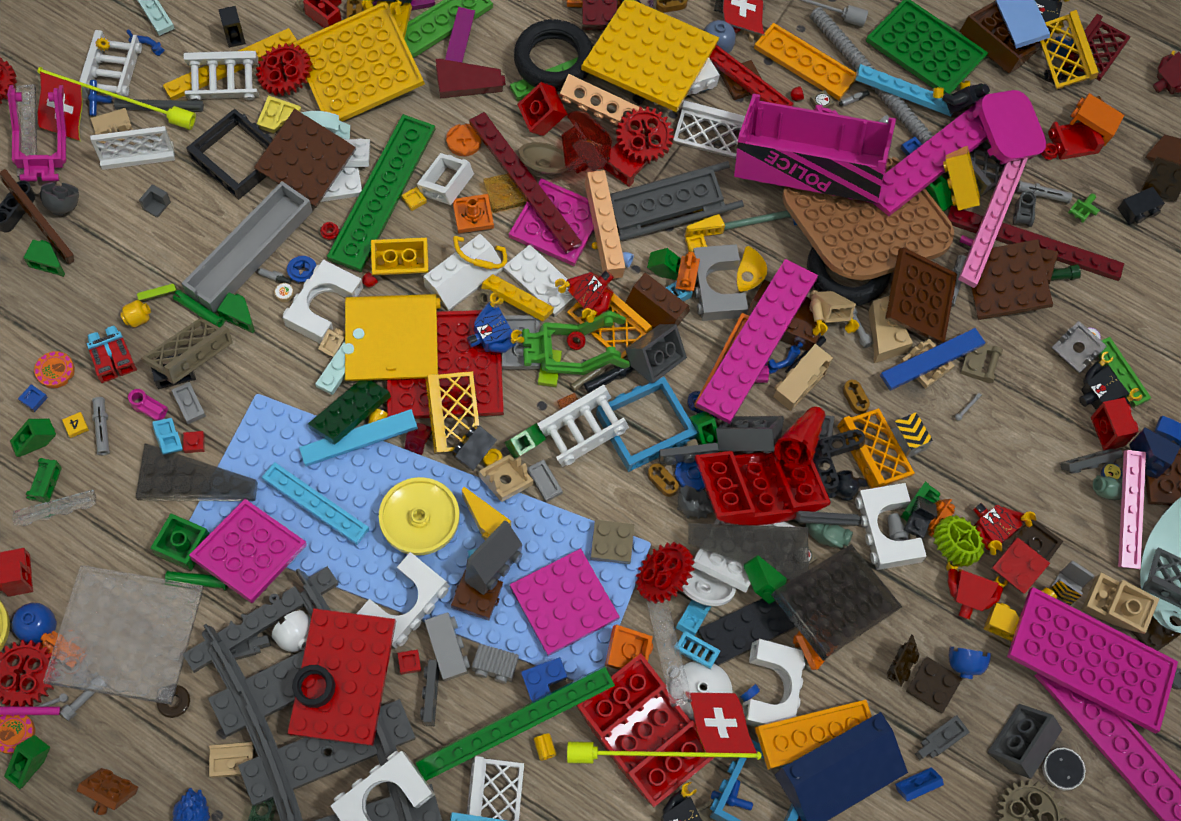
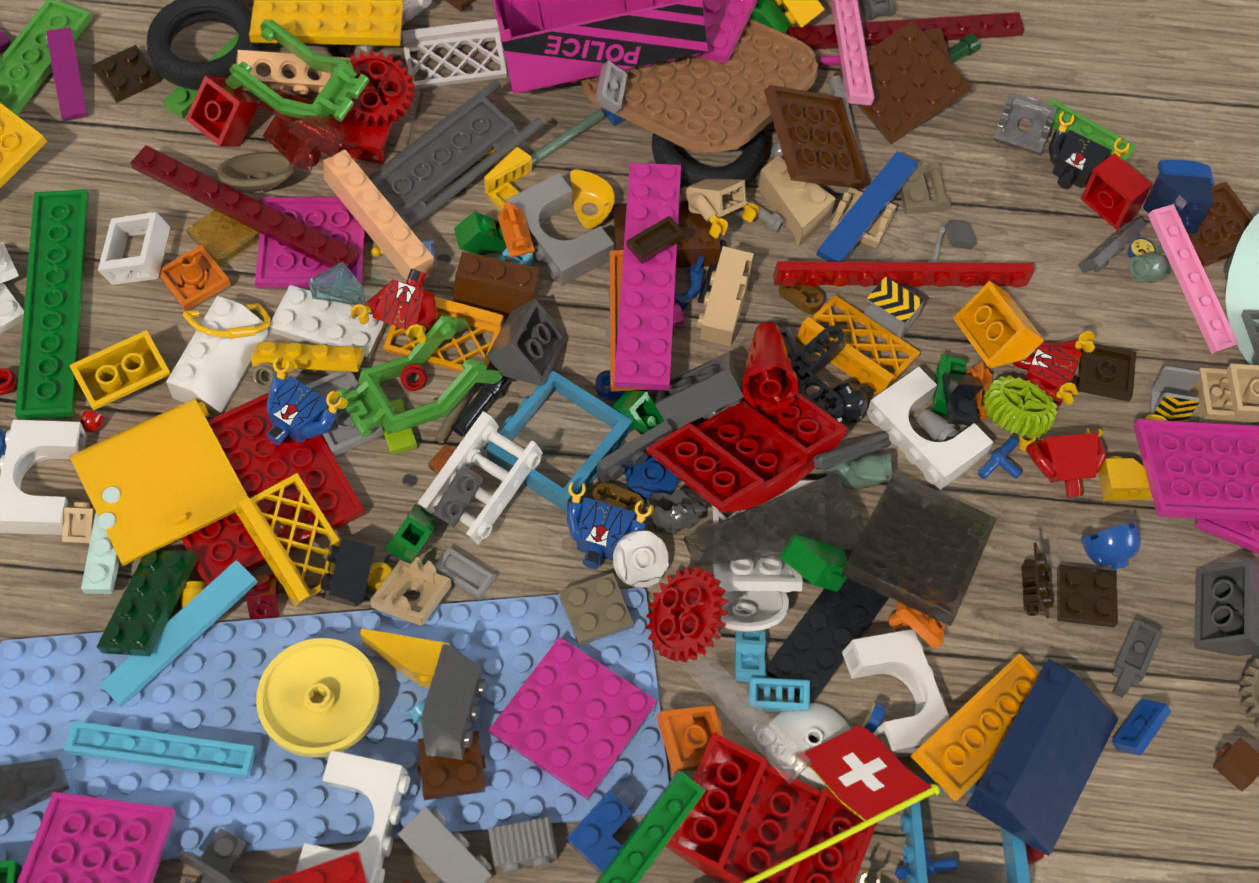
camera: 25 degrees left, 5 degrees down
yellow tile [401,187,427,211] -> none
dark red slope [436,59,506,99] -> none
orange tile [446,124,482,157] -> none
red brick [992,537,1050,594] -> none
none -> dark brown plate [91,45,160,103]
none -> bright green piece [225,19,369,122]
none -> clear light blue slope [309,261,366,305]
none -> dark grey hinge [432,465,484,527]
none -> blue torso [567,481,654,569]
none -> light grey plate [595,60,627,114]
none -> white tile [613,531,669,588]
none -> dark brown tile [626,216,685,264]
none -> red plate [773,261,1034,288]
none -> dark grey tile [944,220,977,249]
none -> light orange slope [953,281,1044,368]
none -> blue piece [978,437,1022,479]

